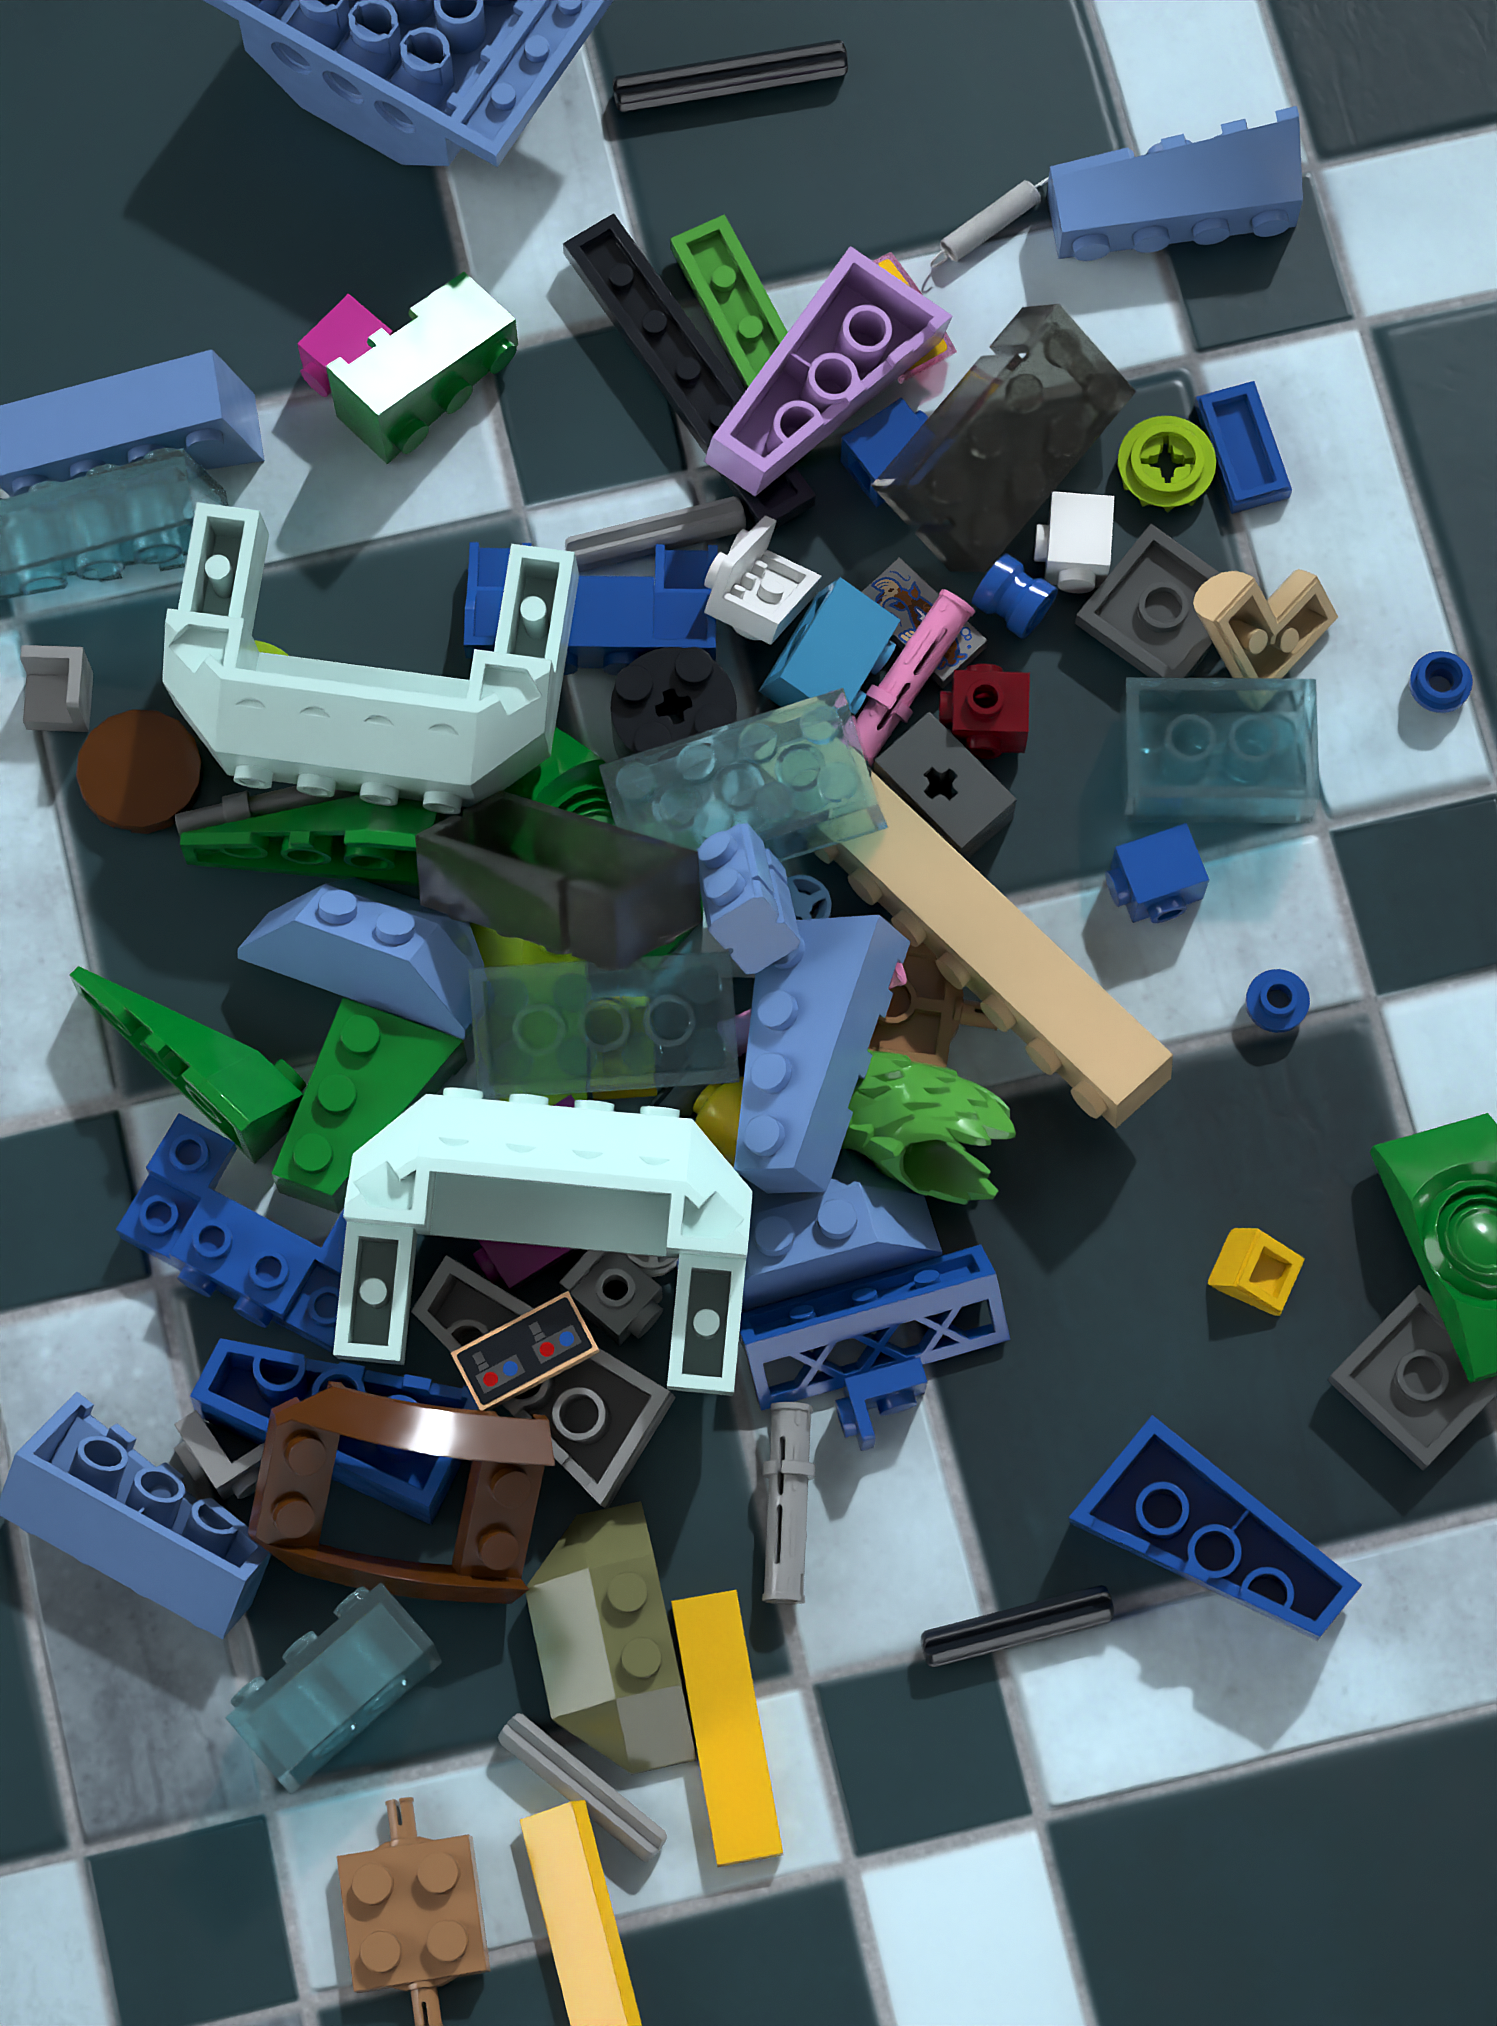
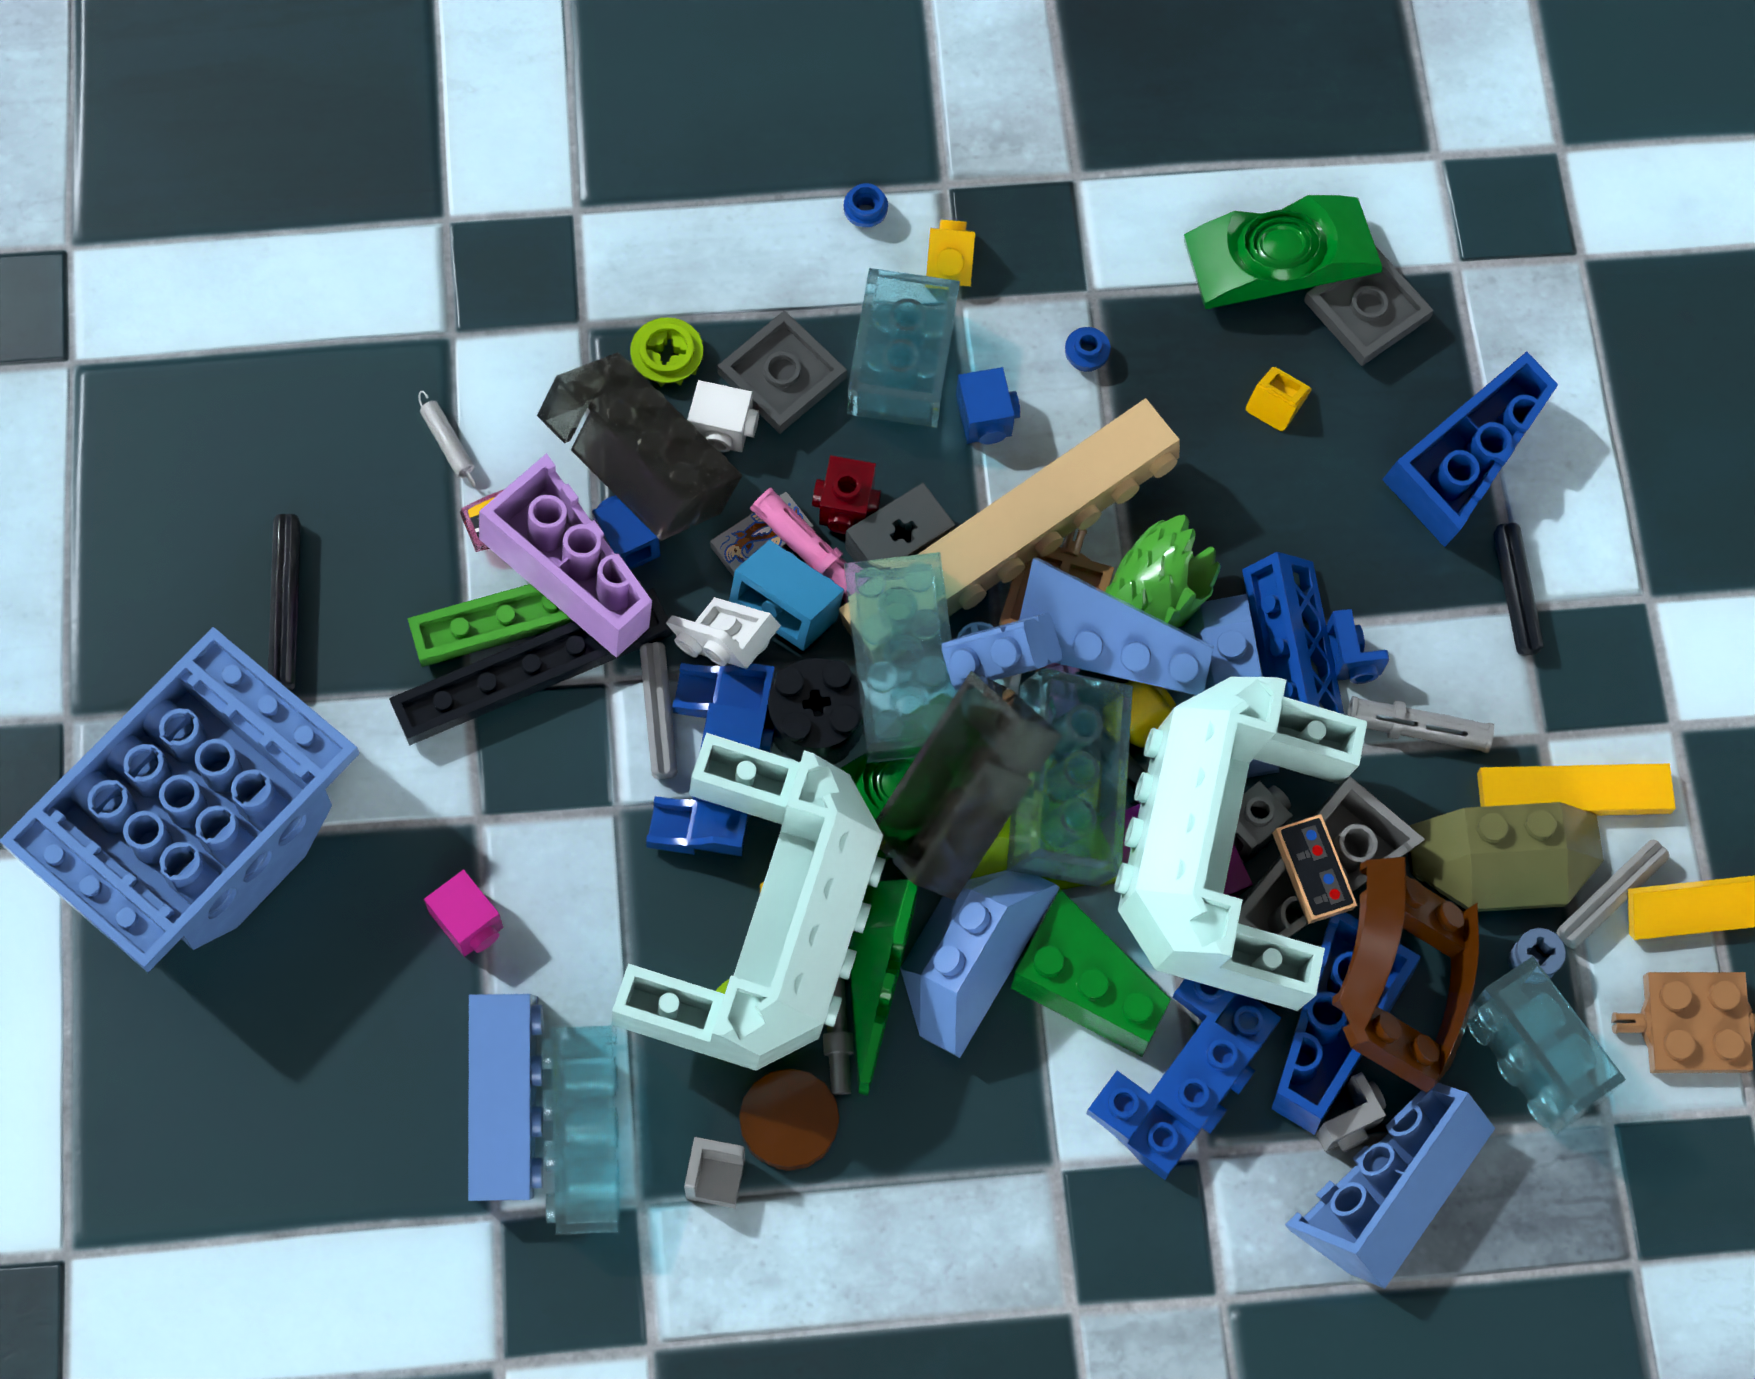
camera: 85 degrees left, 5 degrees down
green wedge [69,966,307,1164] -> none
wedge [326,272,518,464] -> none
blue wheel [971,553,1058,639] -> none
medium blue wedge [1046,106,1303,261] -> none
tan brick [1193,569,1338,703] -> none
blue tile [1194,381,1292,514] -> none
none -> yellow bracket [926,220,975,287]
none -> sand blue wheel [1508,928,1566,985]

